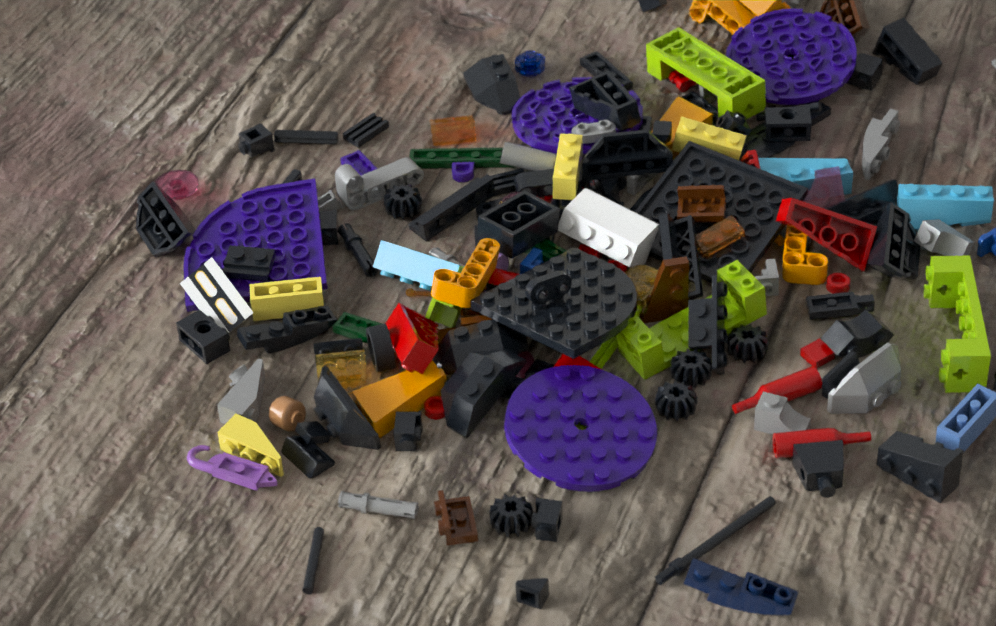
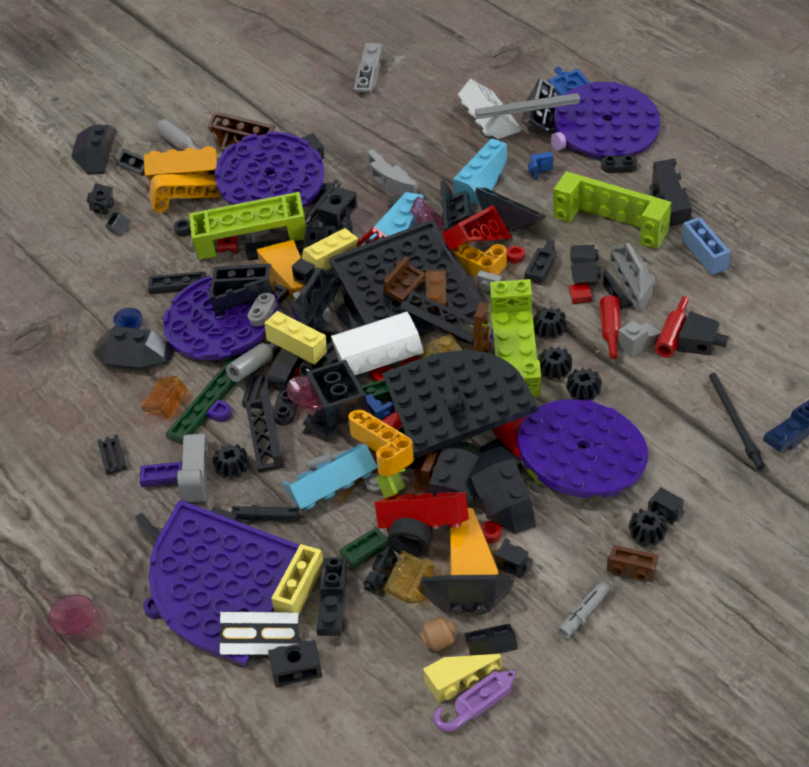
camera: 60 degrees left, 5 degrees up
black wedge [136,181,195,257] -> none
light grey slope [217,358,266,424] -> none
black plate [222,245,276,282] -> none
light grey plate [229,364,248,386] -> none
black brick [238,123,275,158] -> none
black axle [274,130,339,144] -> none
black tile [295,421,331,444] -> none
black bar [302,527,324,594] -> none
black slope [515,578,549,609] -> none
black bracket [688,275,728,375] -> none
black wedge [872,17,942,85] -> none
black wedge [876,431,964,503] -> none
light grey arch [914,219,974,256] -> none

